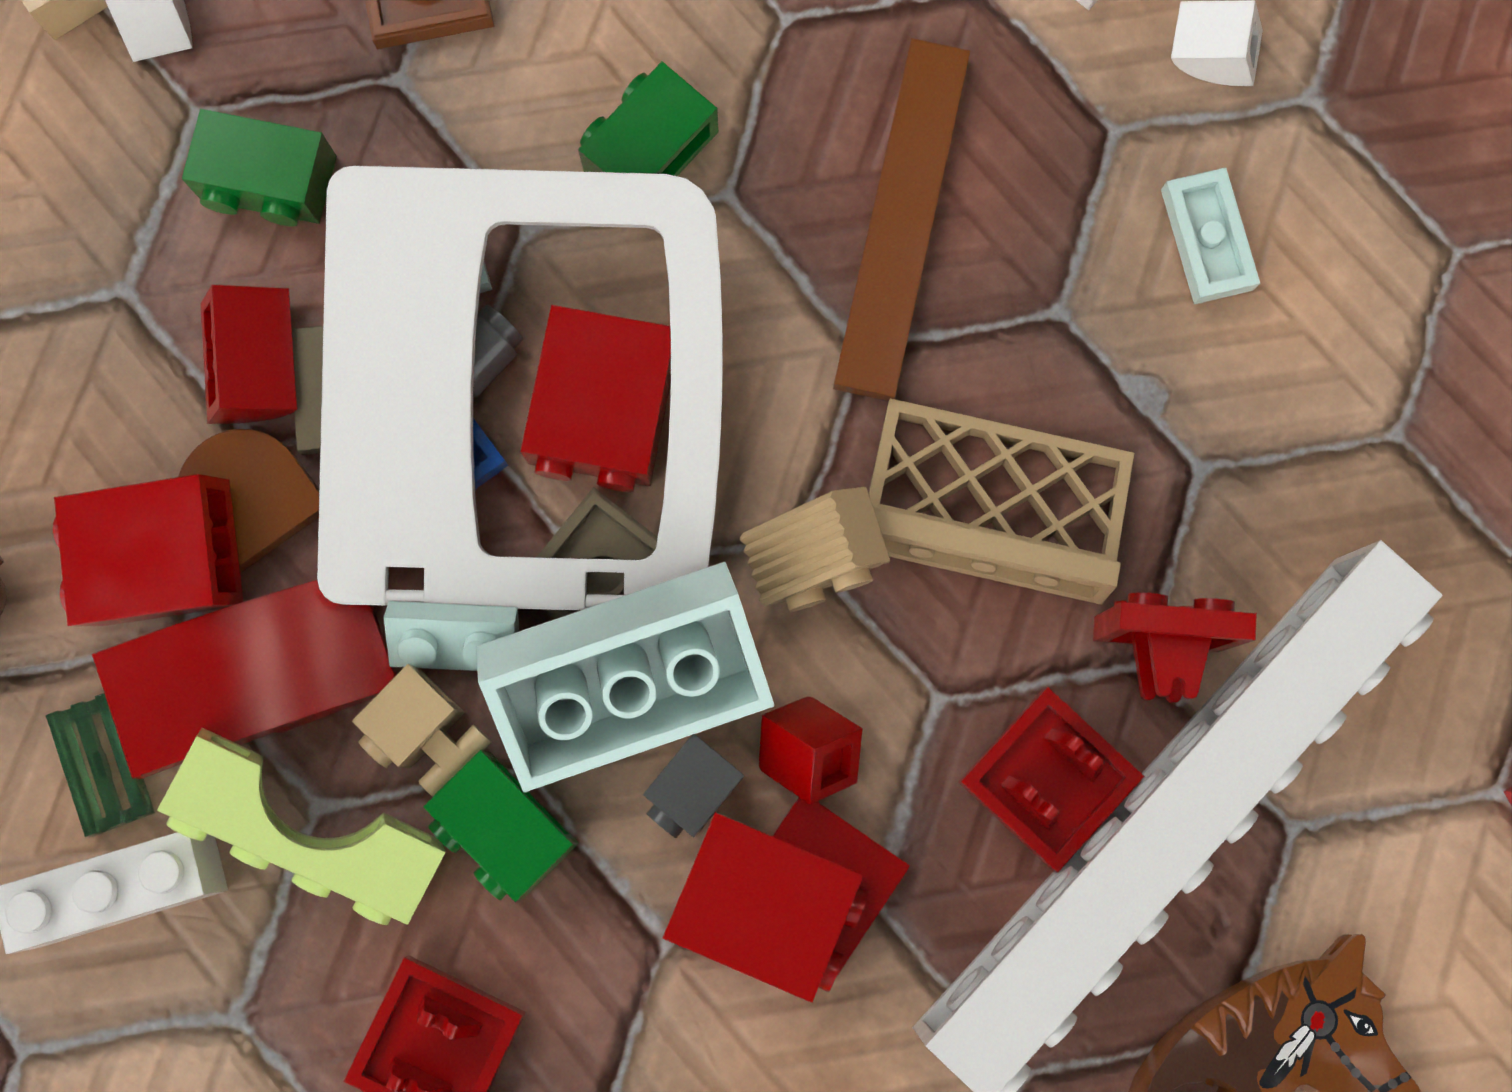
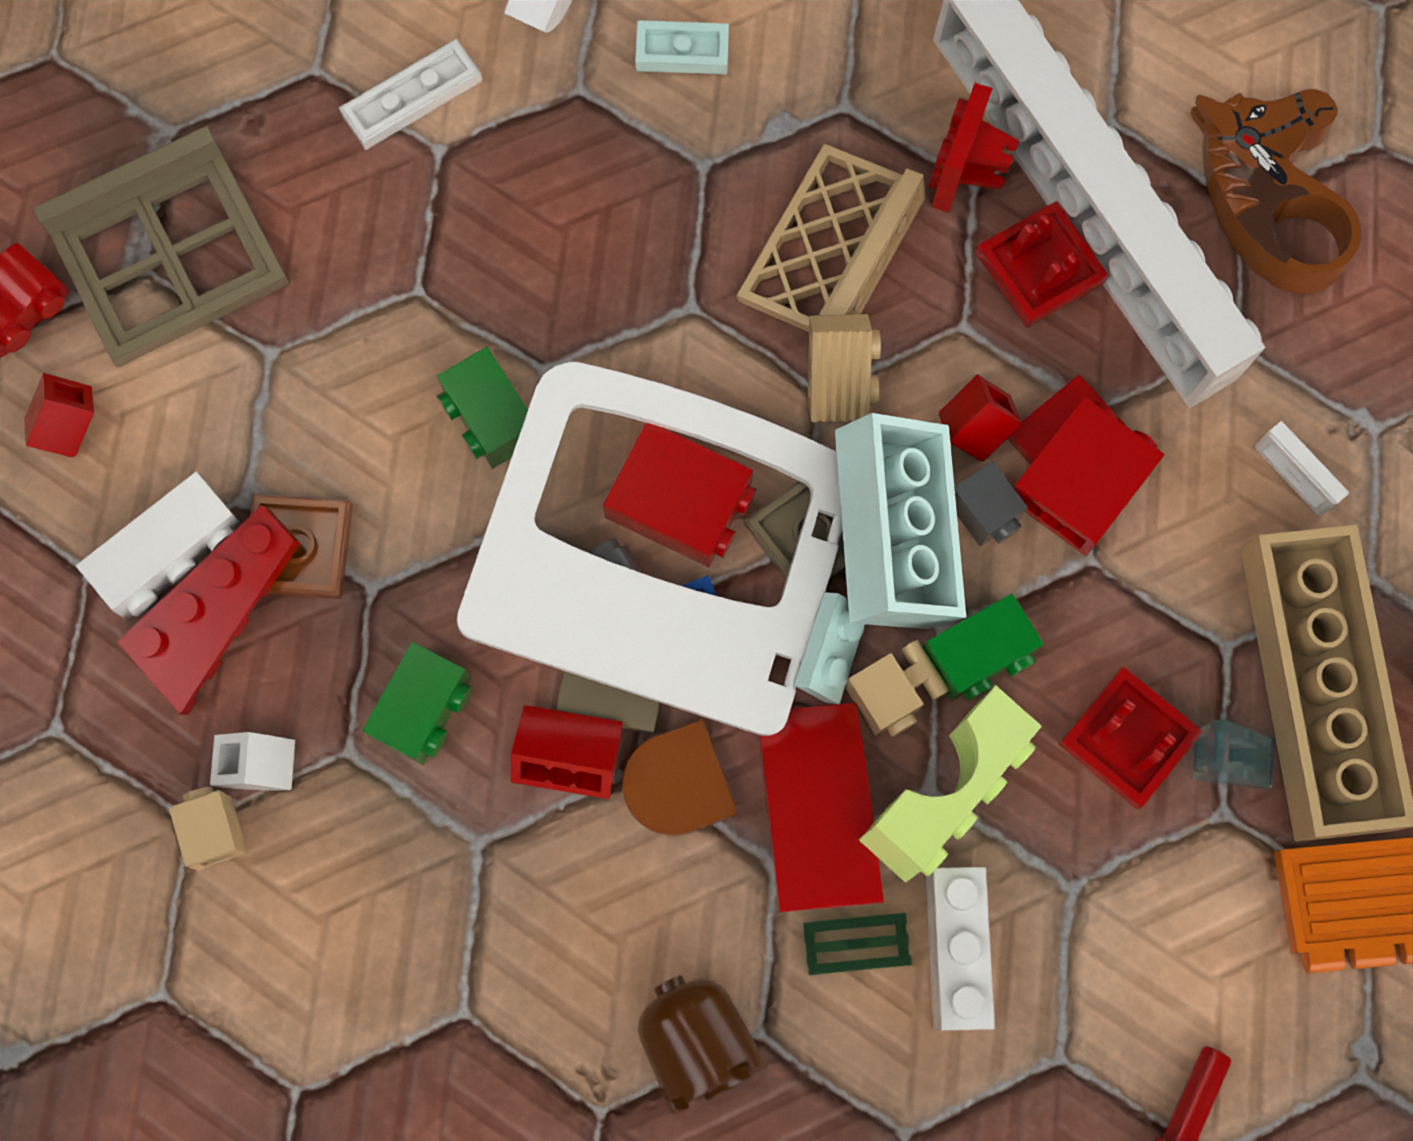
camera: 75 degrees left, 5 degrees down
red brick [53,474,243,626] -> none
dark orange tile [833,38,971,401] -> none

